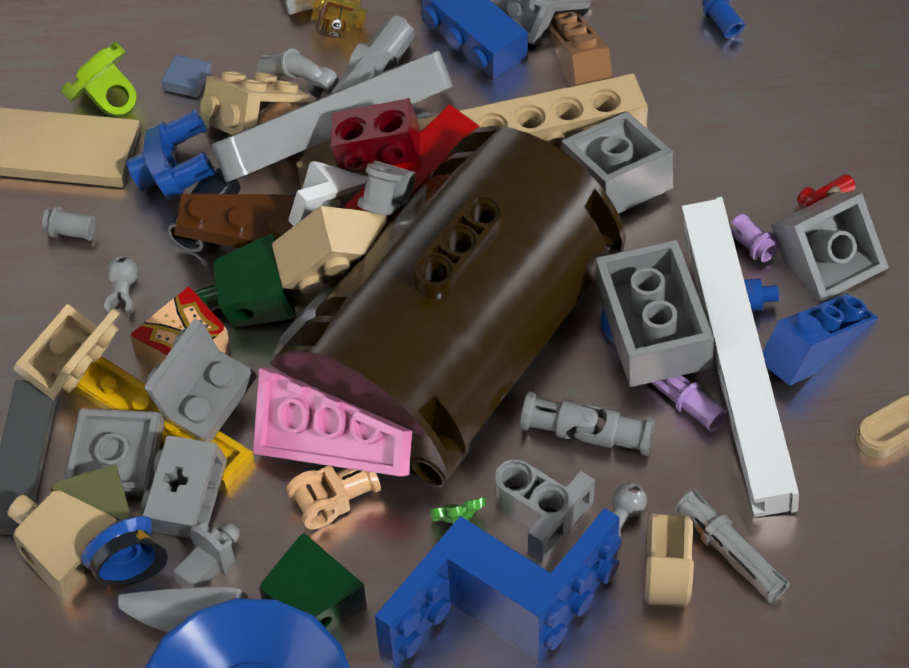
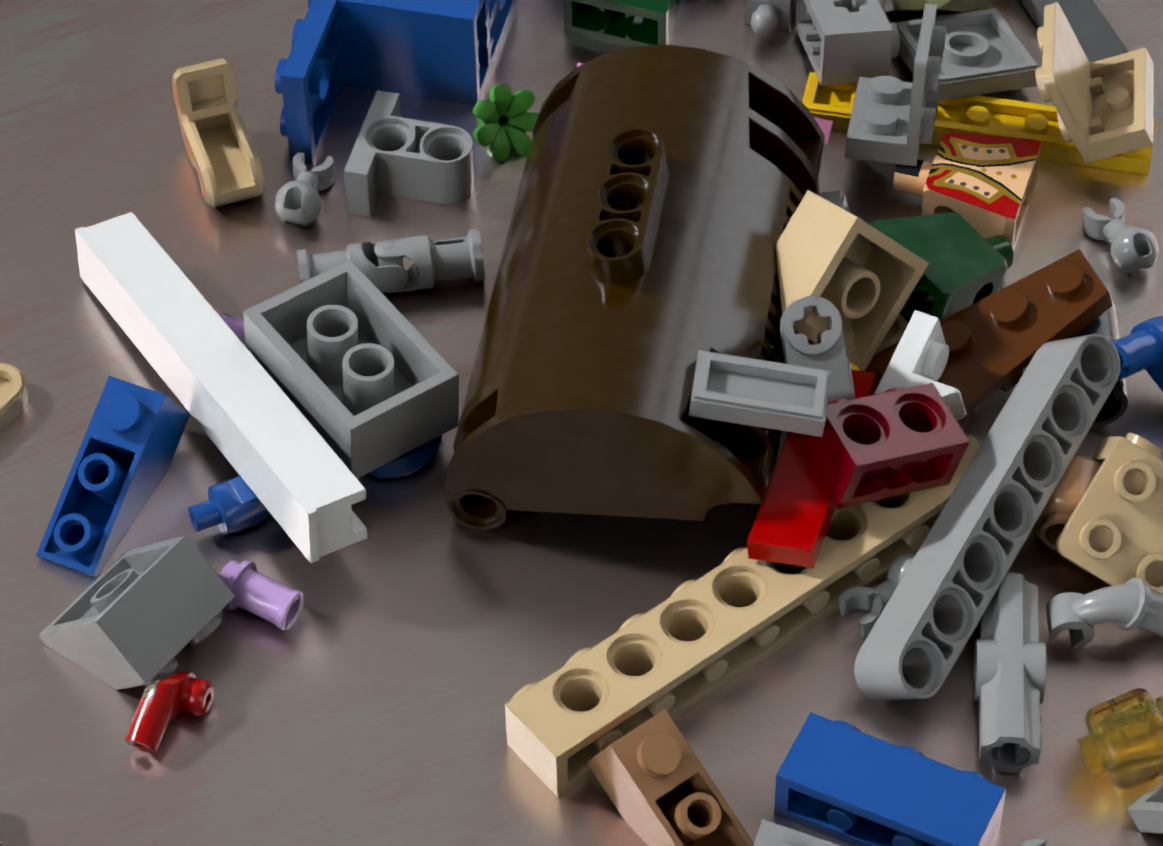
camera: 155 degrees right, 5 degrees down
light grey slope [561,111,673,214] -> none
light grey pin [675,490,790,603] -> none
none -> light grey tile [688,350,831,437]

